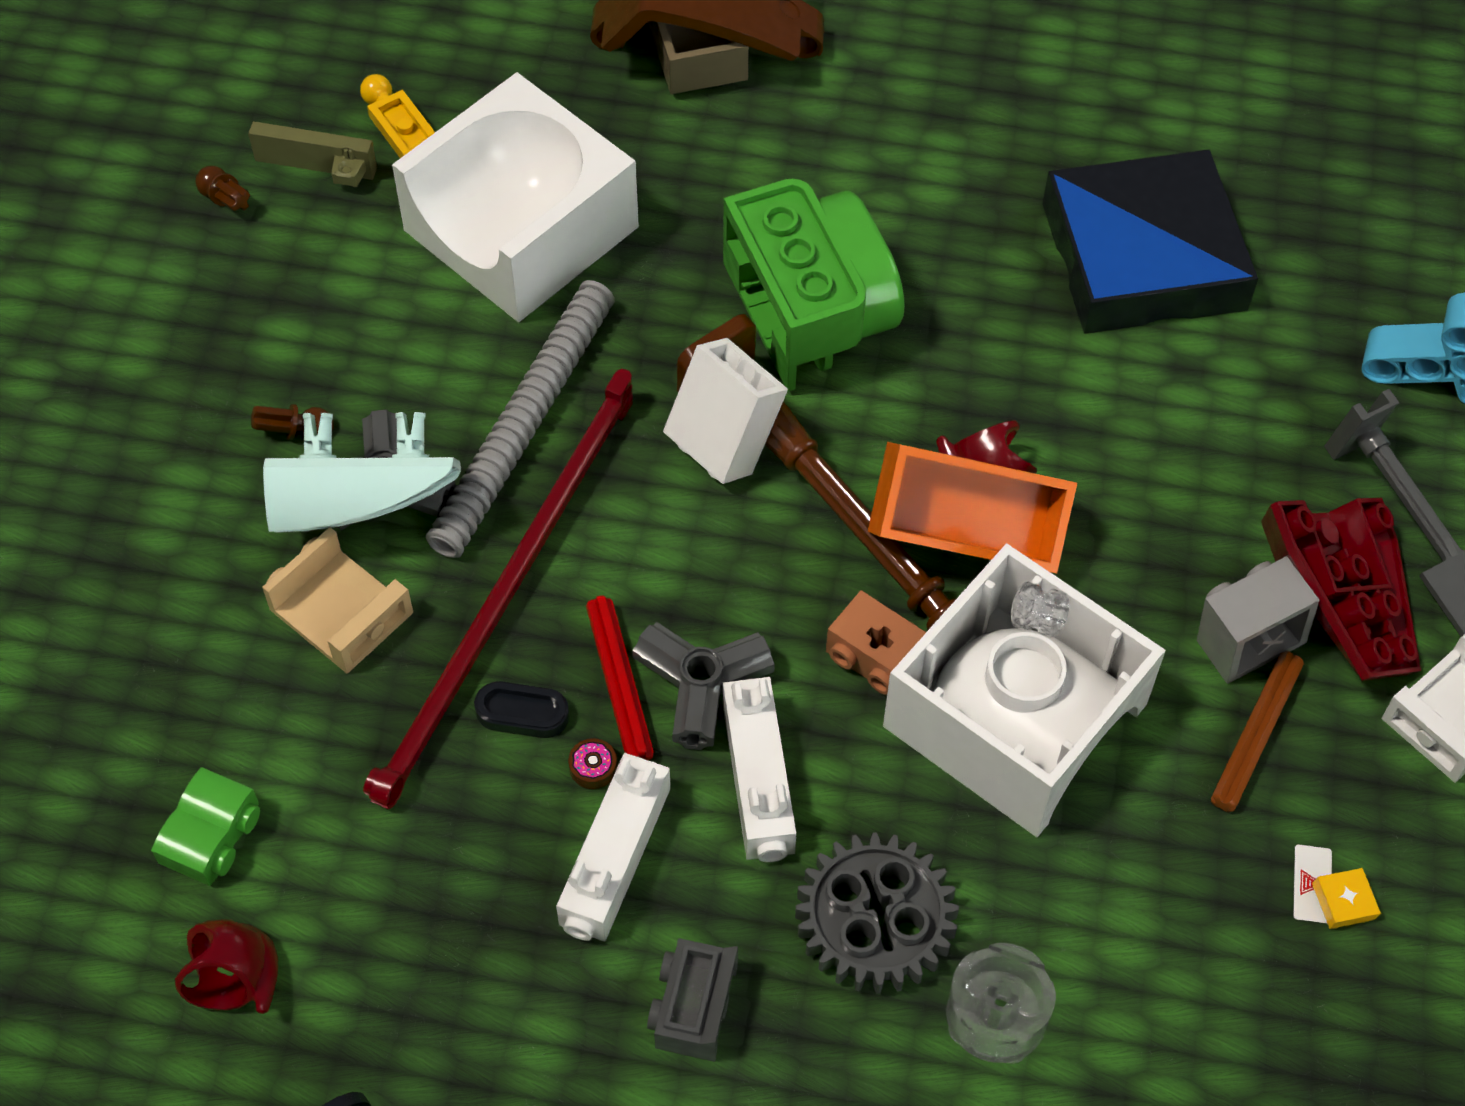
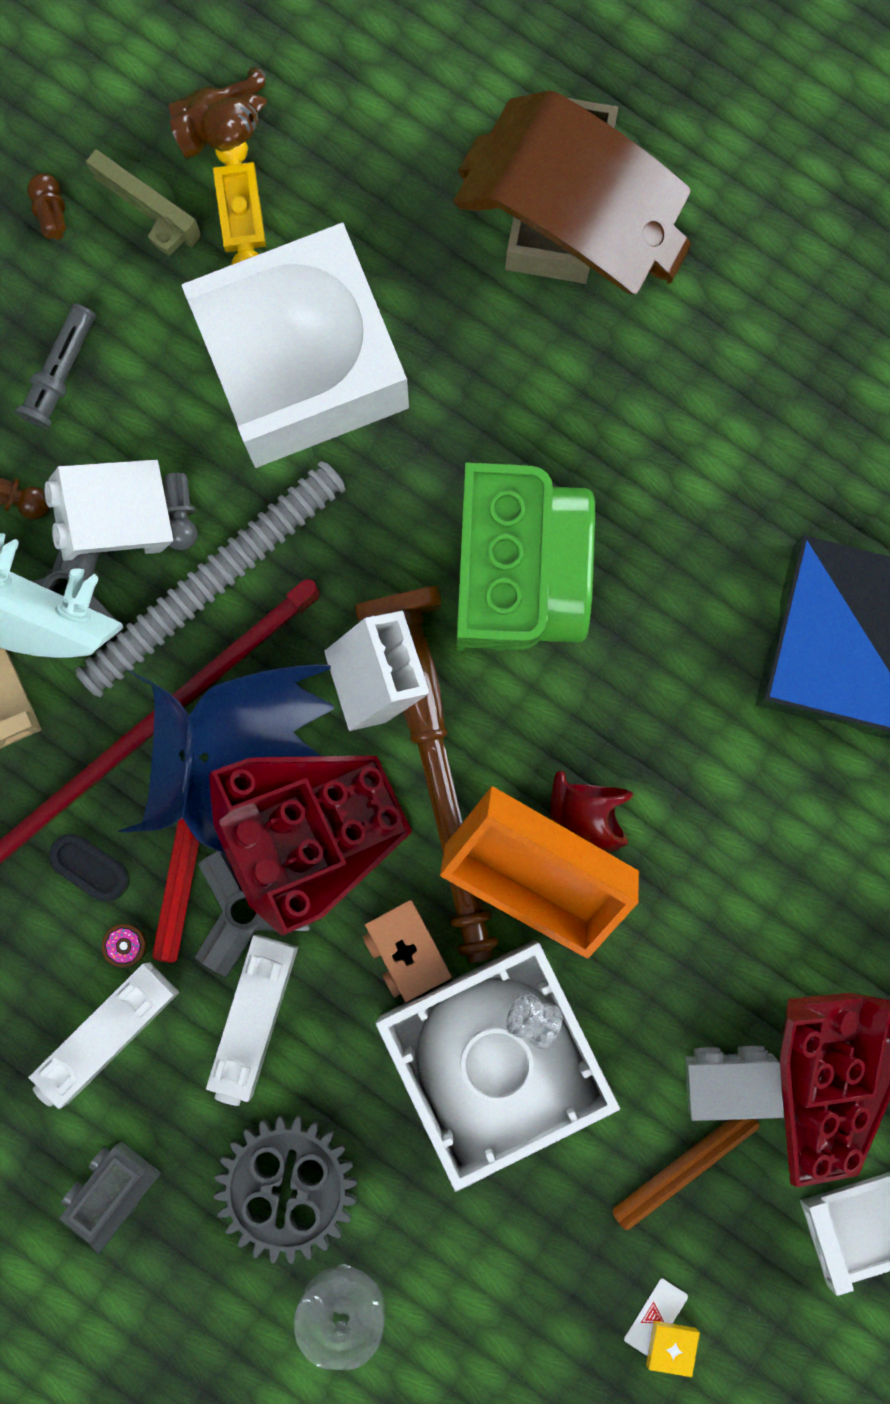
camera: 25 degrees right, 25 degrees up
none -> dark grey pin [14,304,96,429]
none -> white panel [45,460,173,561]
none -> dark blue piece [117,664,334,855]
none -> dark grey axle [164,473,198,551]
none -> reddish brown animal [168,67,267,159]
none -> dark red wedge [209,755,412,936]

